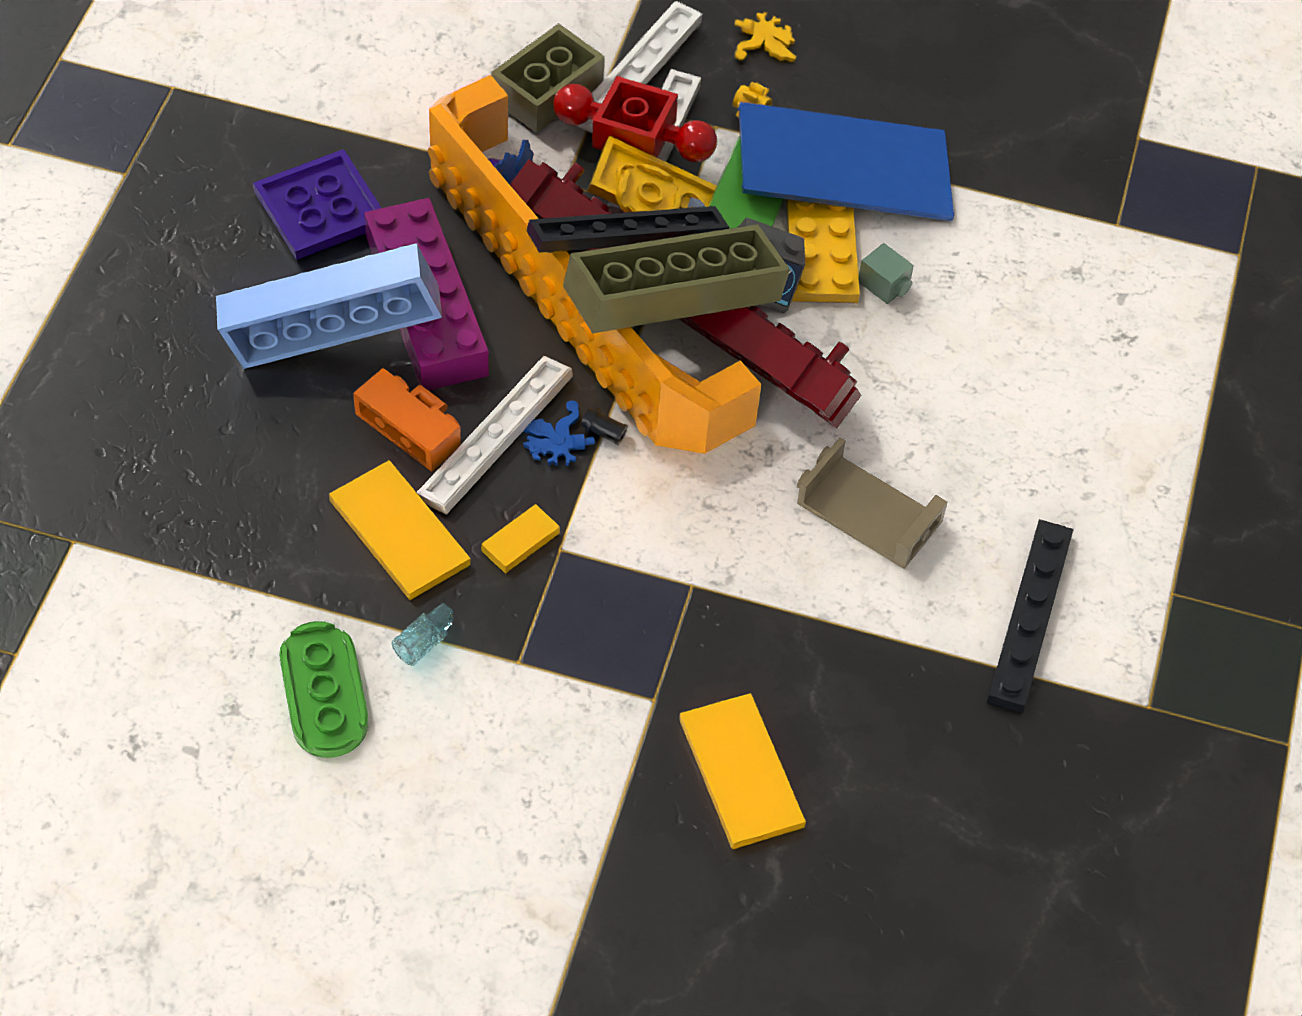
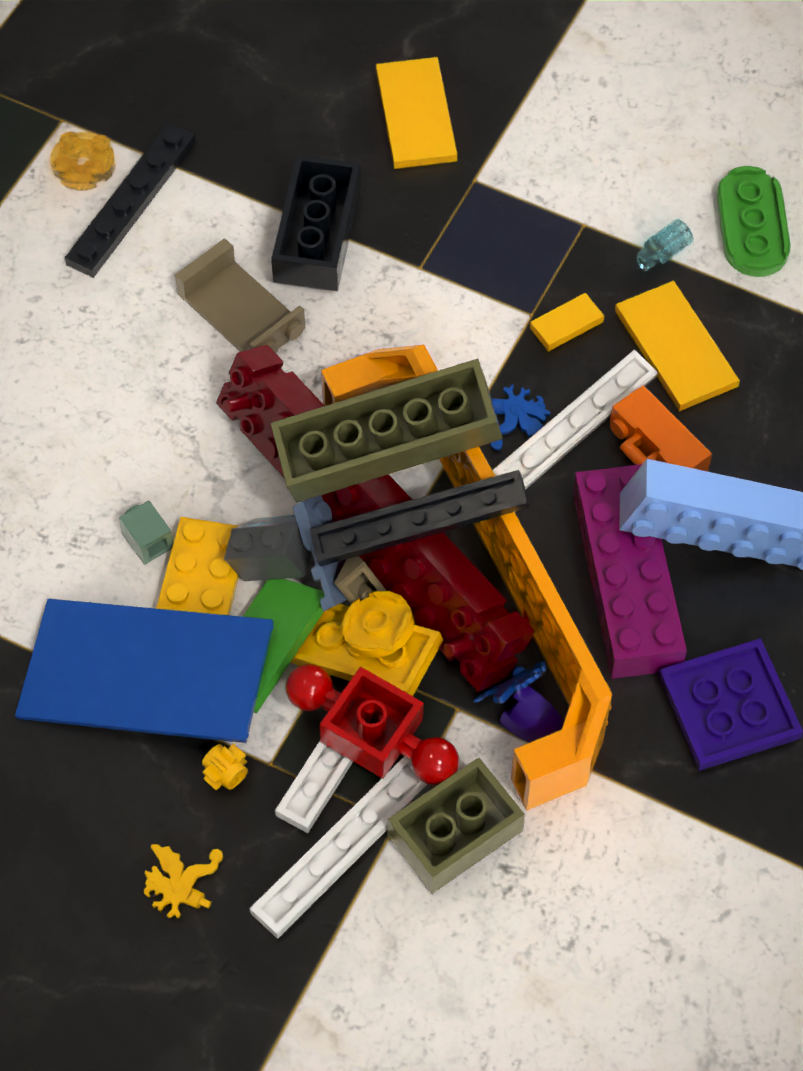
camera: 165 degrees left, 5 degrees up
none -> clear yellow plate [50,132,116,191]
none -> black brick [271,155,361,291]

